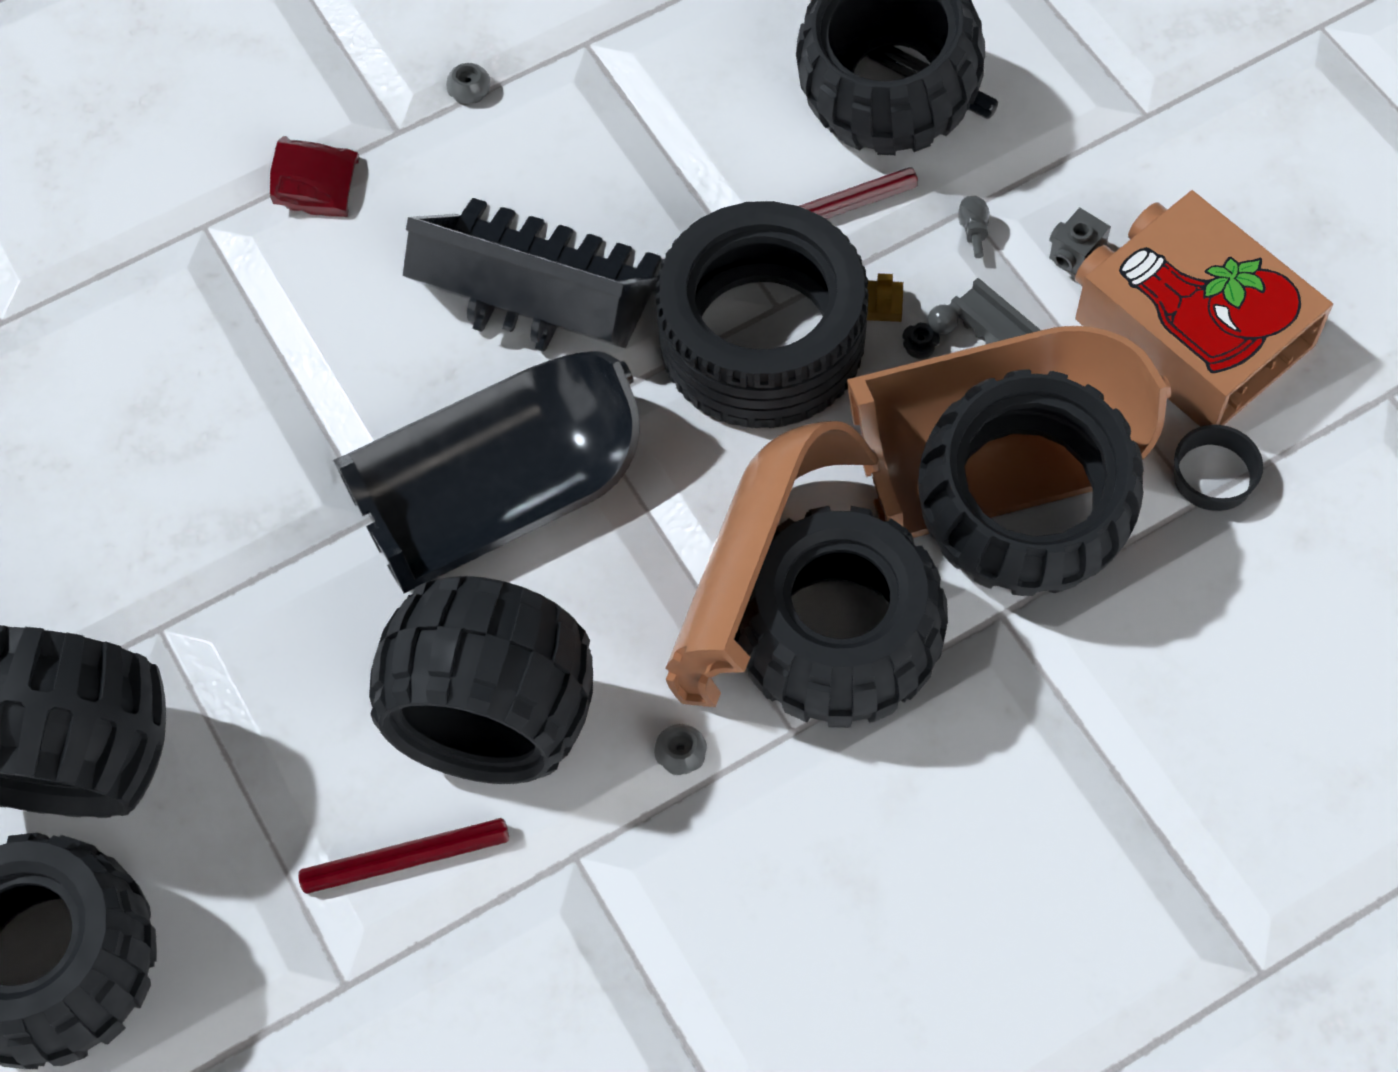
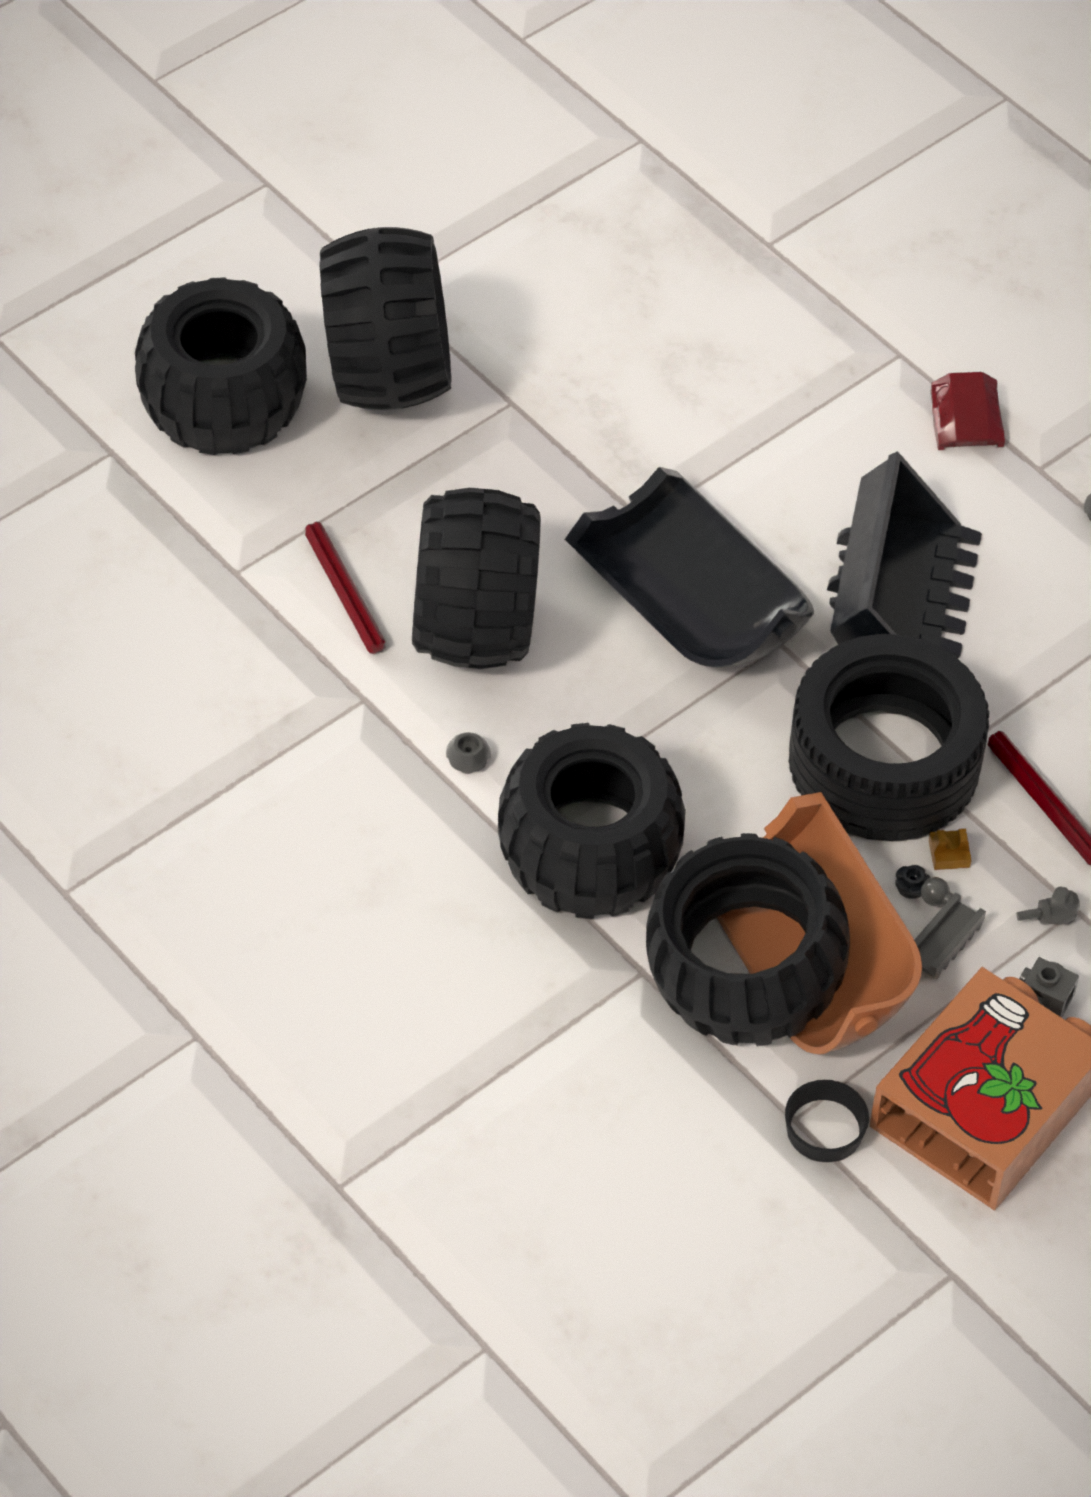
camera: 75 degrees right, 10 degrees down
nougat panel [665,421,878,707] -> none

